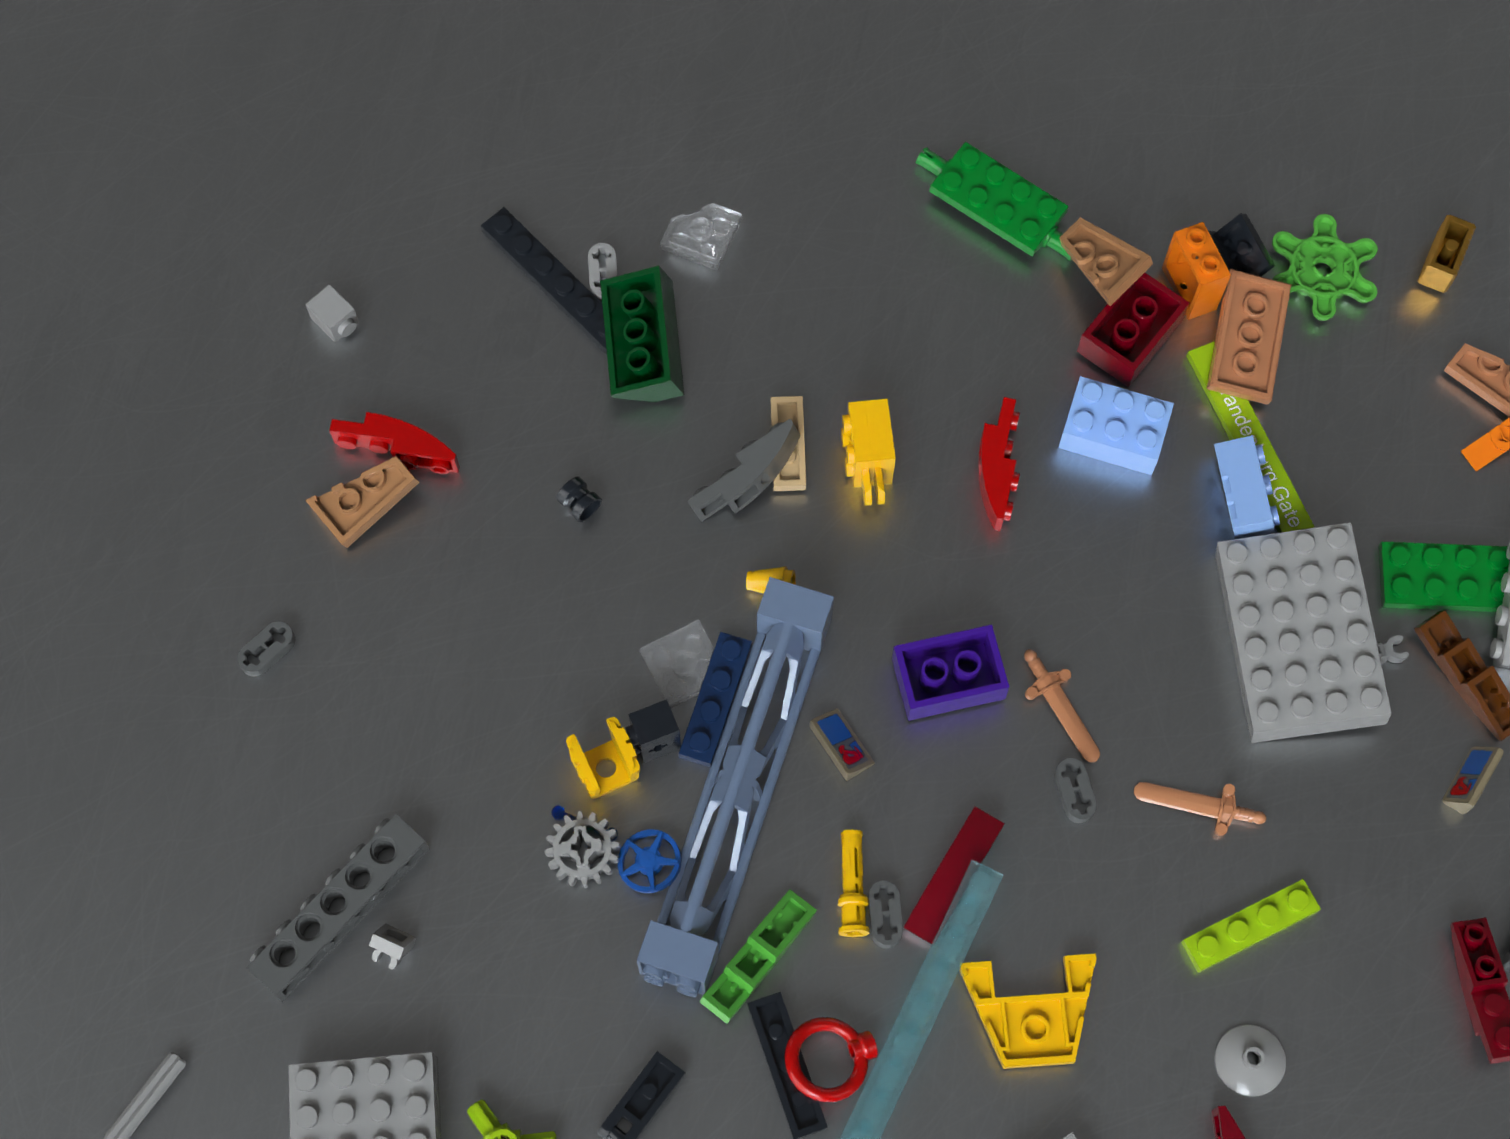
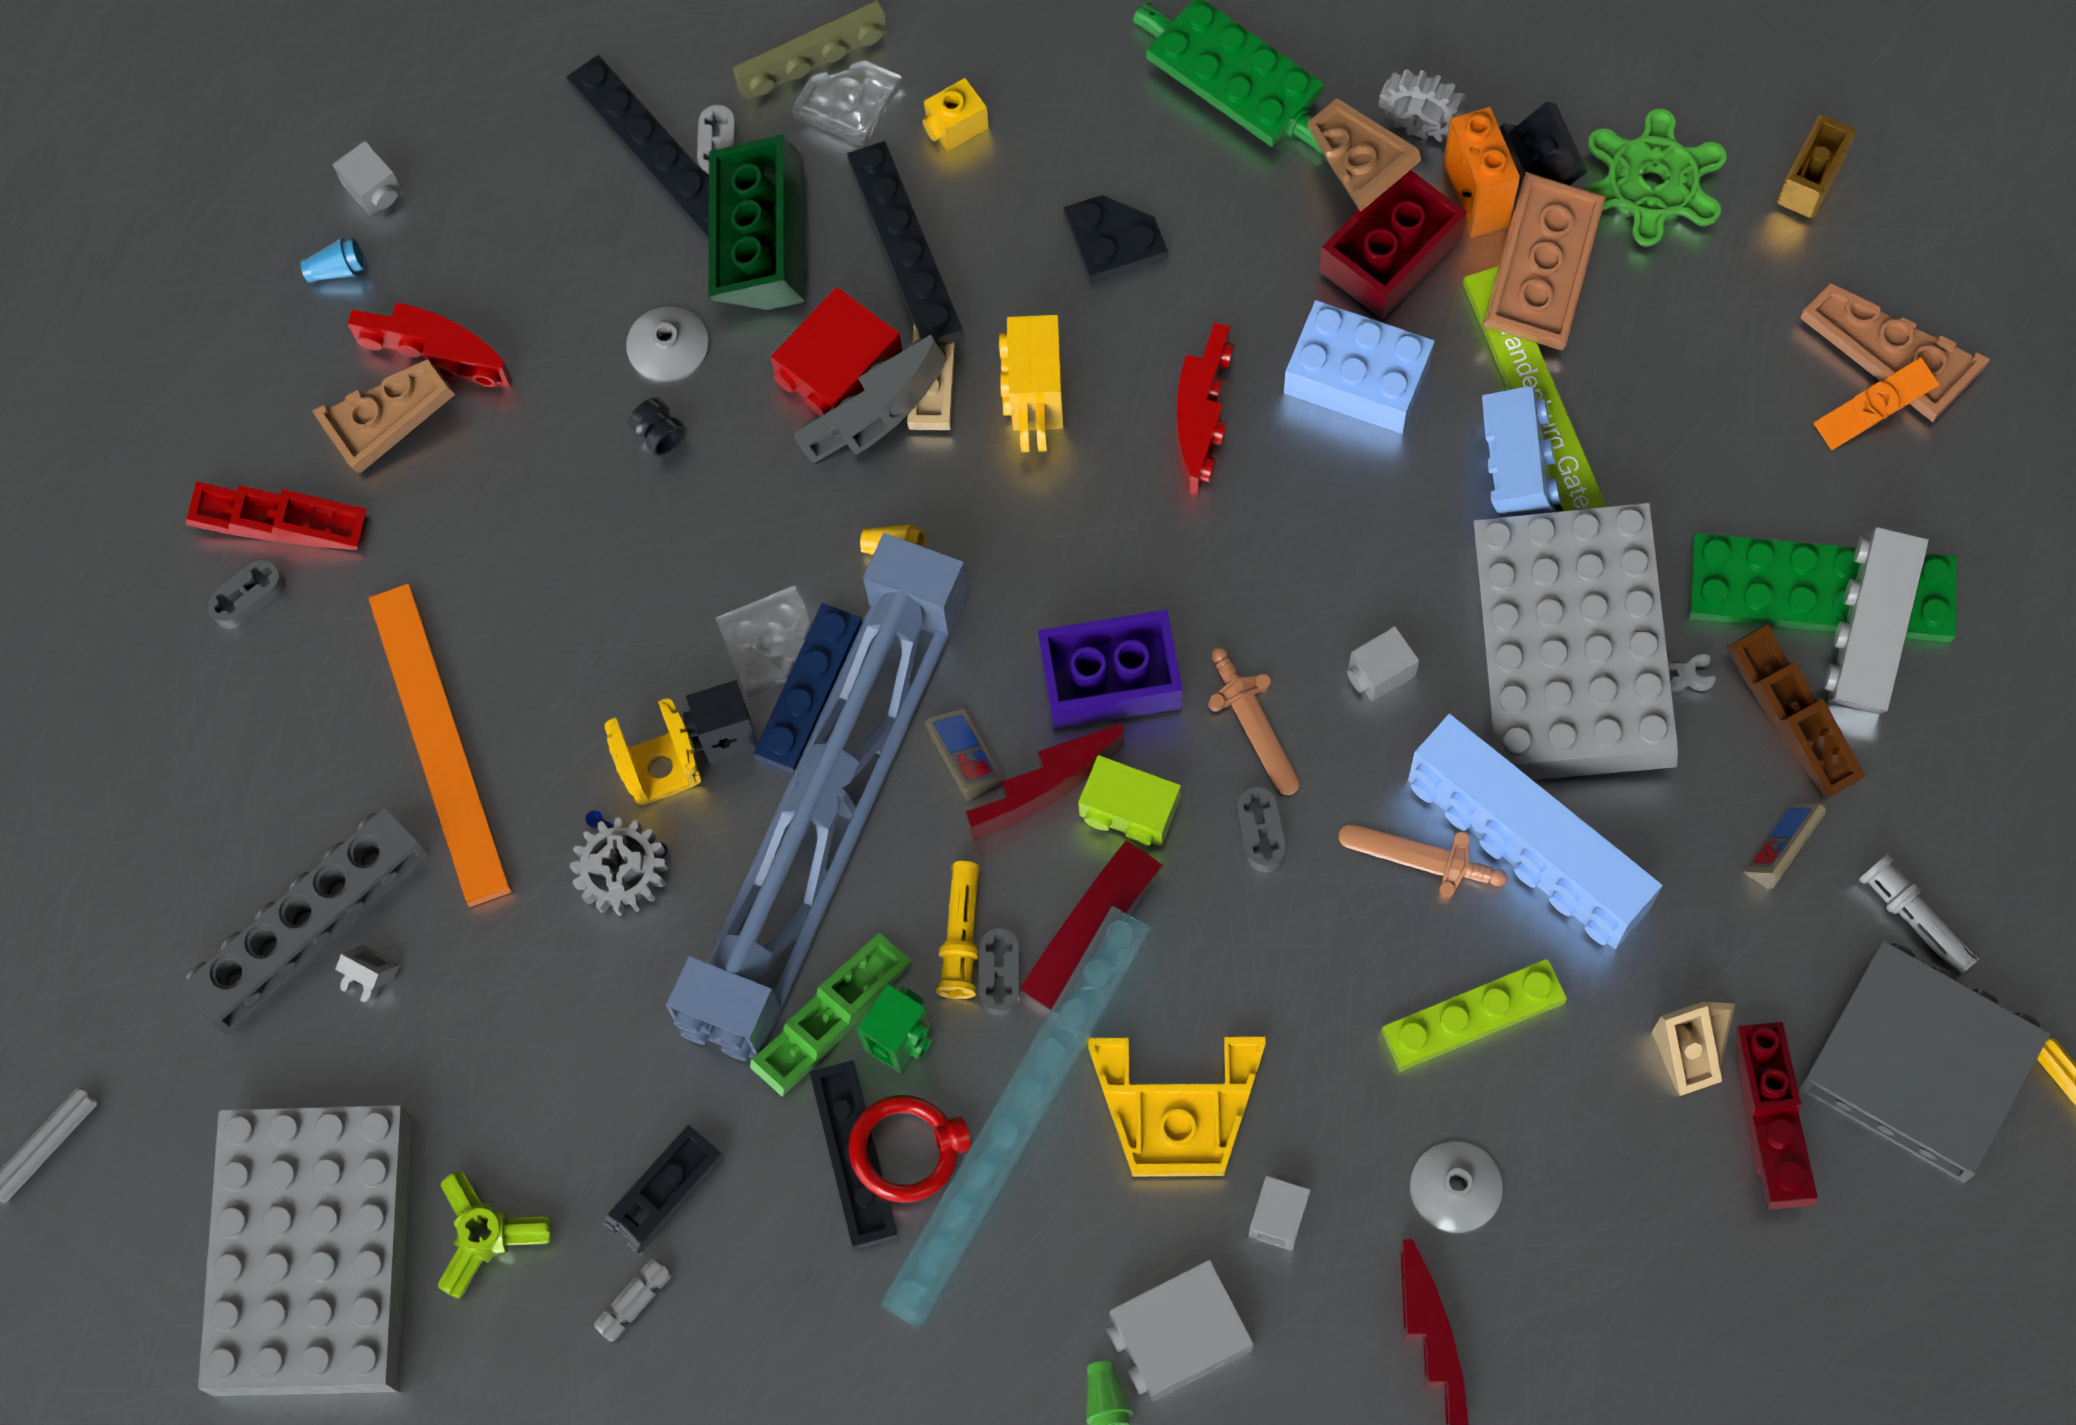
camera: 10 degrees right, 0 degrees up
blue wheel [618,829,682,894] -> none
none -> red slope [186,481,366,550]
none -> dark azure cone [300,237,366,283]
none -> orange tile [368,583,512,907]
none -> light grey dish [626,306,709,382]
none -> olive plate [733,1,888,101]
none -> red brick [770,286,903,416]
none -> black plate [847,141,964,347]
none -> green brick [857,984,933,1075]
none -> yellow brick [923,78,989,151]
none -> dark red slope [965,723,1125,841]
none -> black plate [1063,195,1168,284]
none -> lime brick [1078,755,1181,846]
none -> light grey brick [1248,1173,1311,1251]
none -> light grey brick [1347,626,1419,702]
none -> light grey gear [1378,69,1469,141]
none -> light blue brick [1408,713,1663,950]
none -> tan slope [1652,1001,1736,1096]

